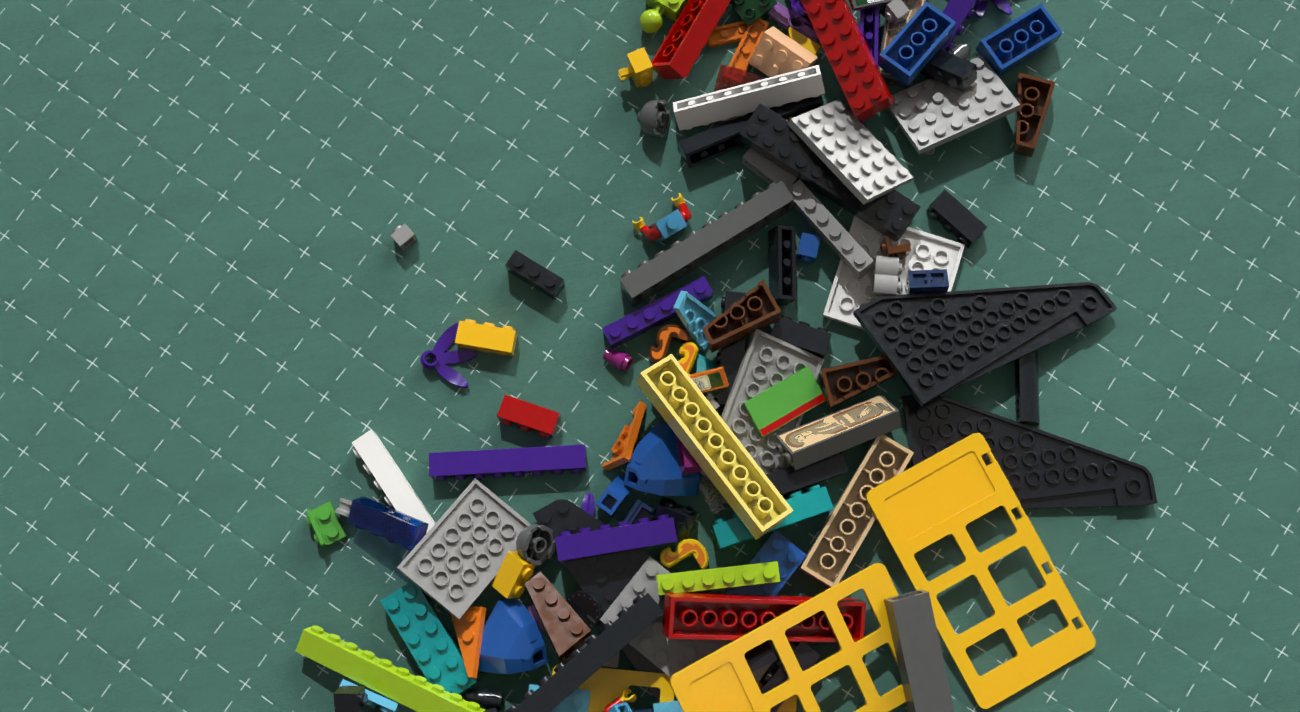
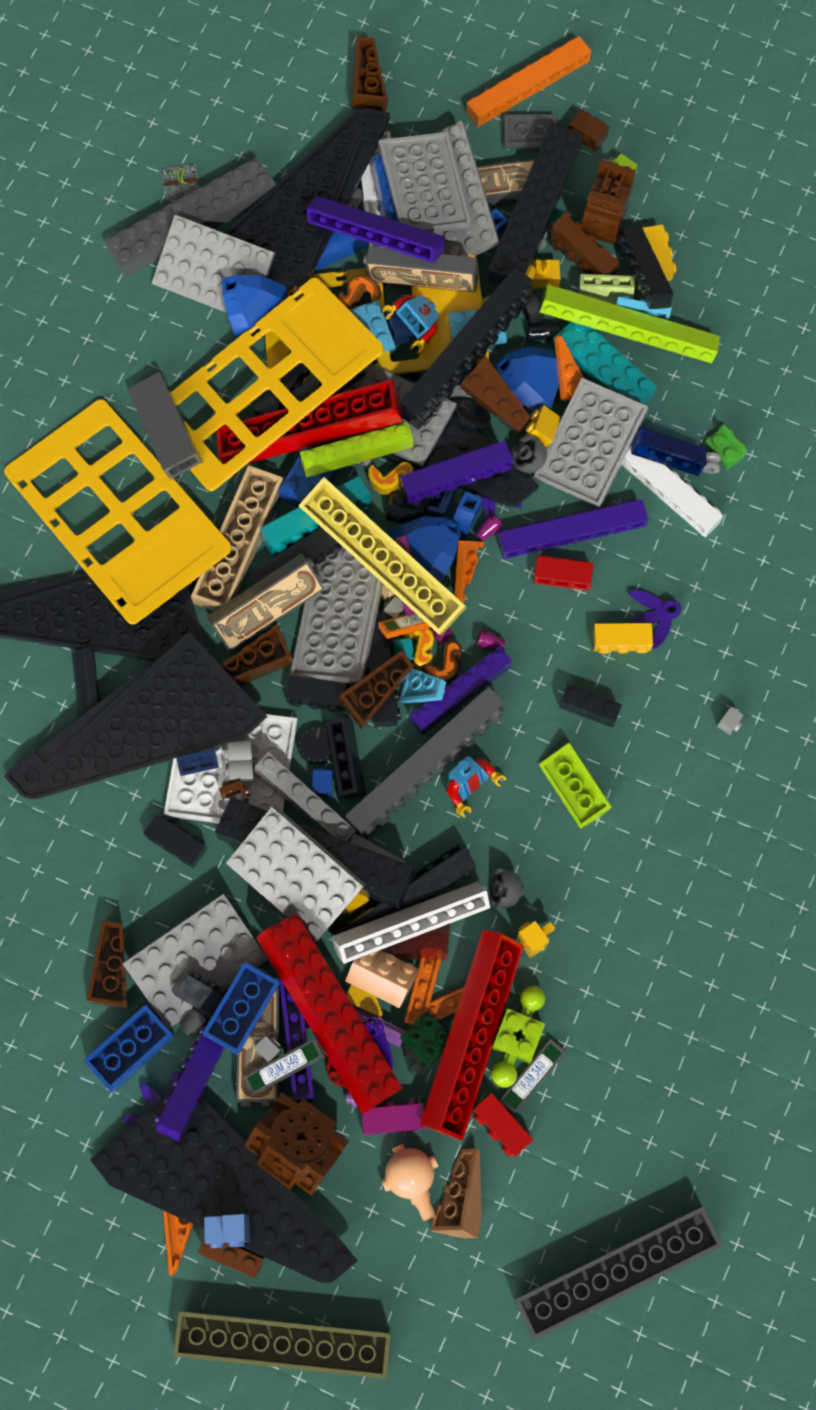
camera: 165 degrees right, 5 degrees down
bright green tile [743,366,826,437] -> none
none -> black tile [297,726,332,764]
none -> magenta cone [475,515,503,542]
none -> lime slope [539,743,612,829]

